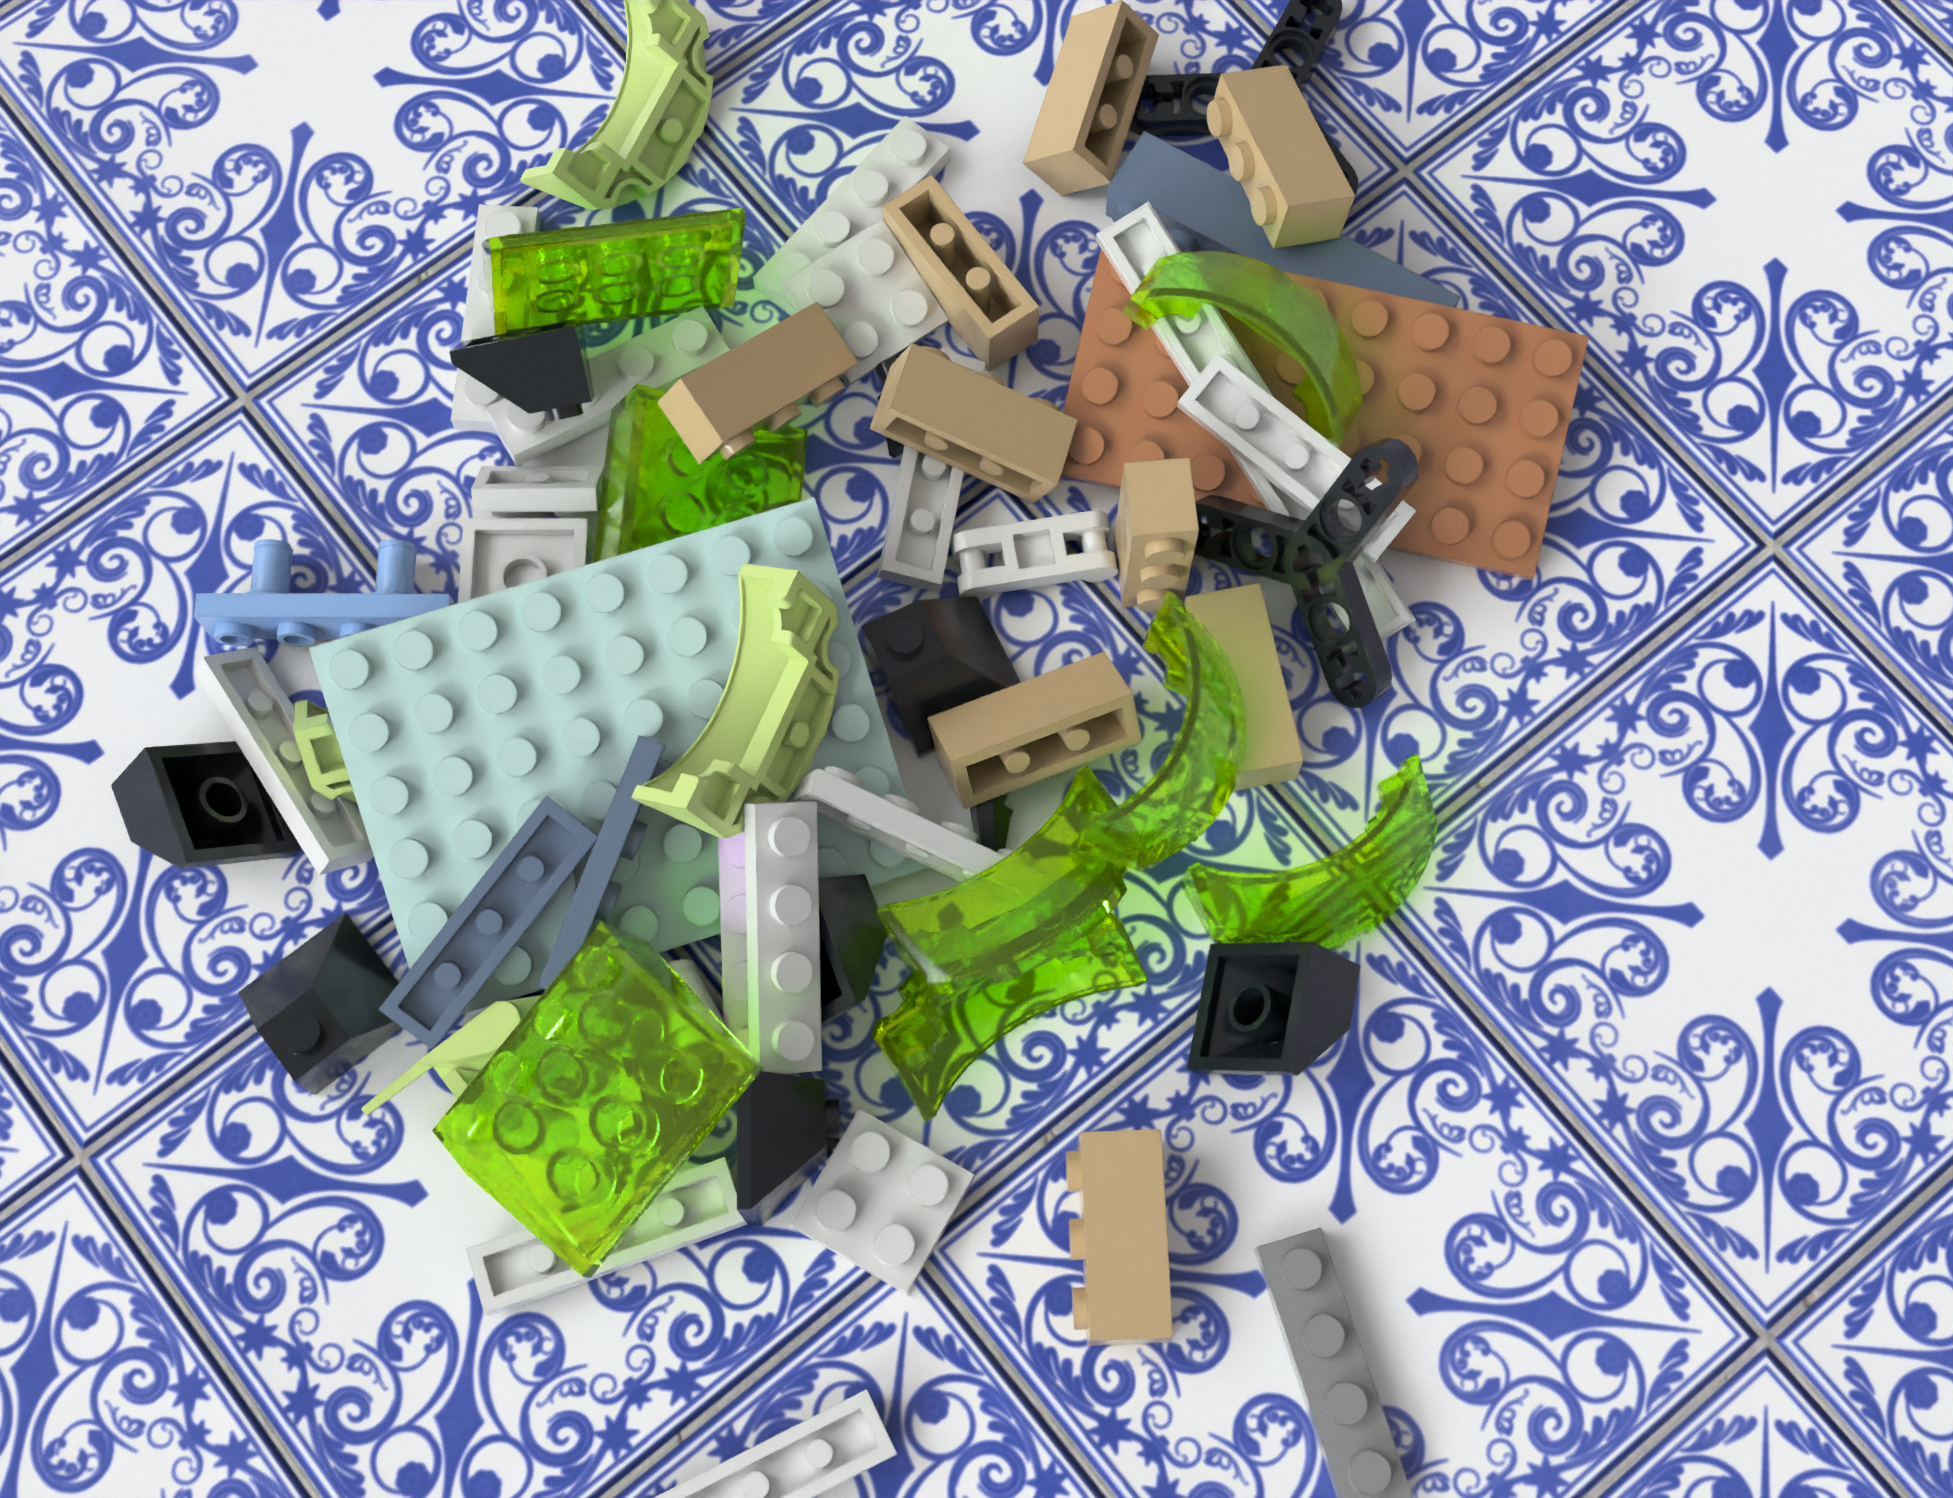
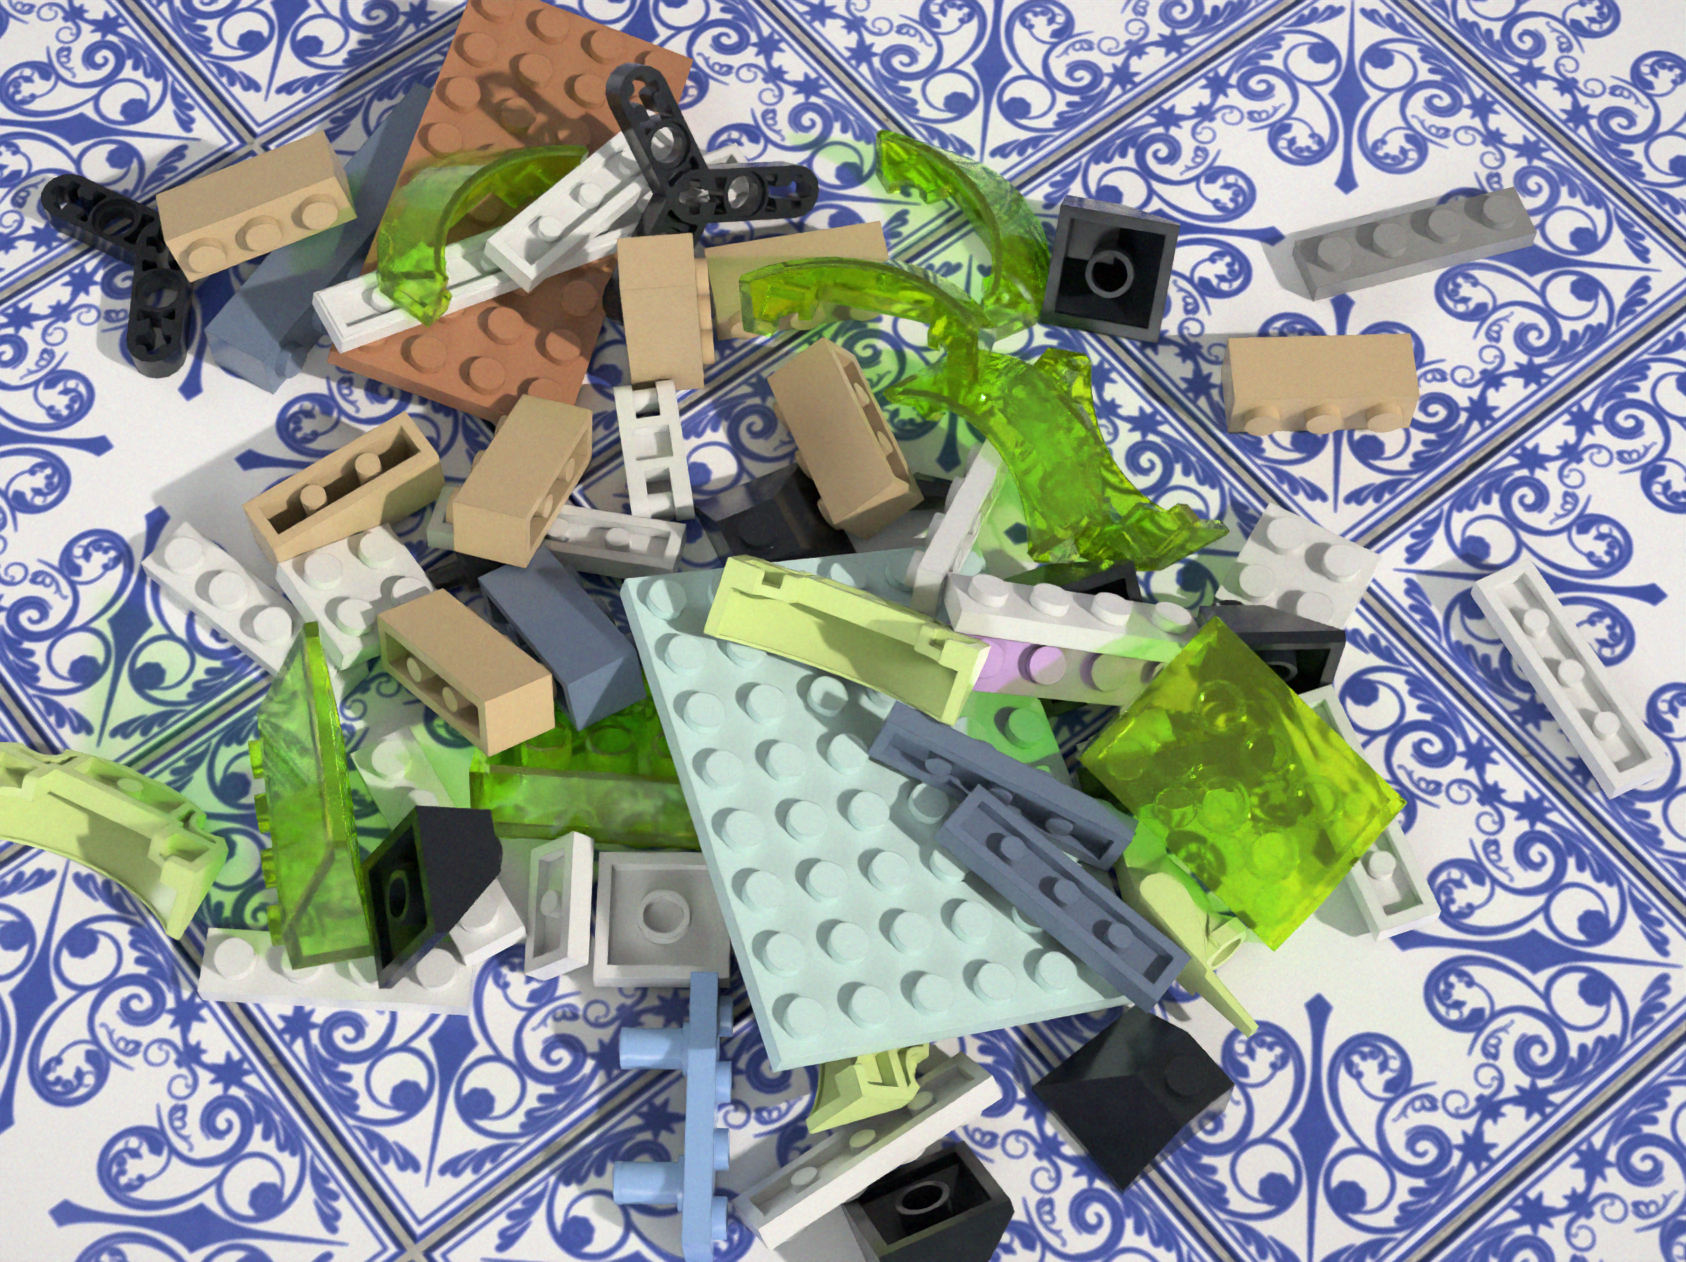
camera: 90 degrees left, 10 degrees down
tan brick [1023,0,1159,196] -> none
none -> sand blue brick [478,546,647,731]

